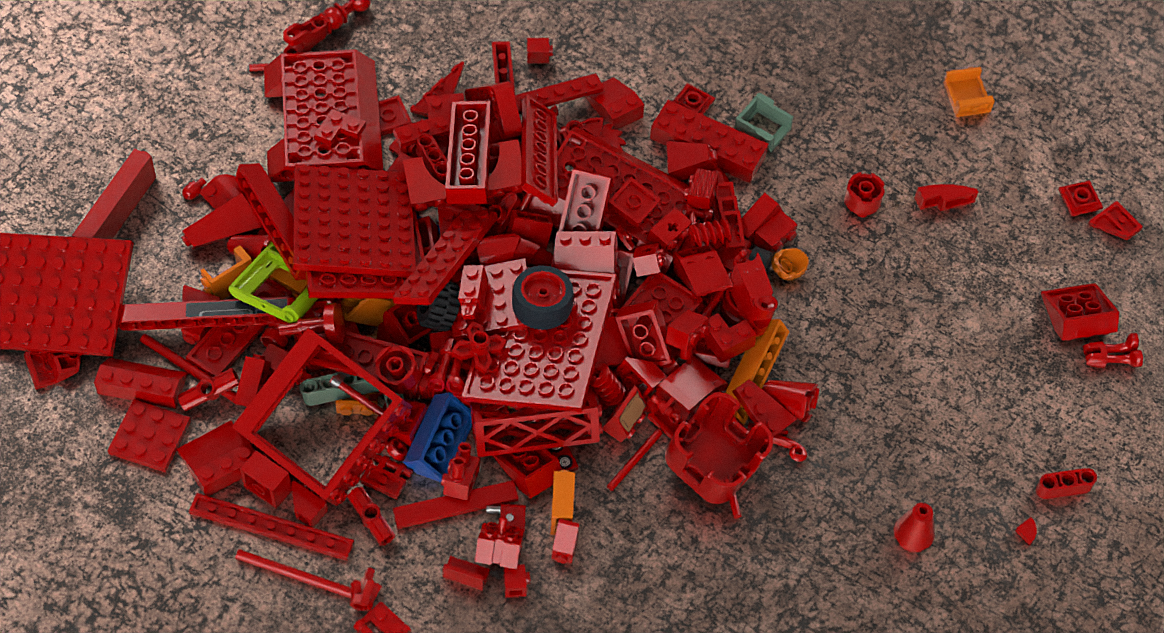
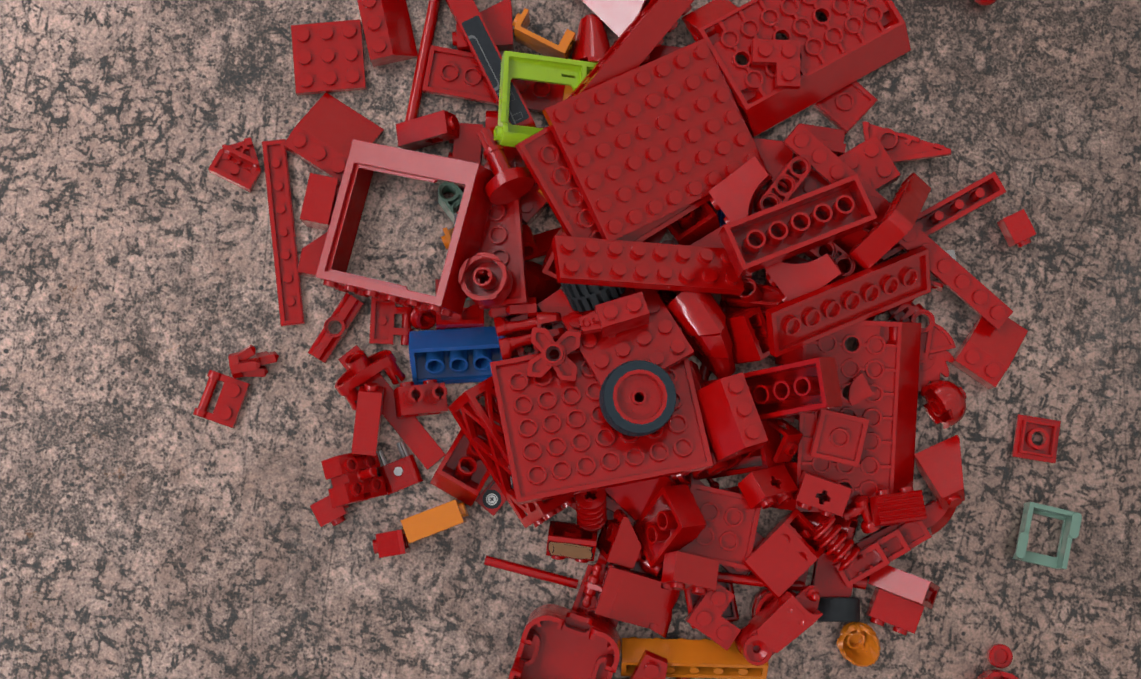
camera: 70 degrees right, 25 degrees up
red piece [178,368,240,411] -> none
red piece [235,549,351,599] -> none
red panel [443,556,490,591] -> none
red brick [650,99,769,183] -> none
none -> red slope [208,137,261,193]
none -> red connector [335,350,405,410]
none -> red slope [351,382,384,456]
none -> red cylinder [920,380,967,429]
none -> red tile [987,644,1013,669]

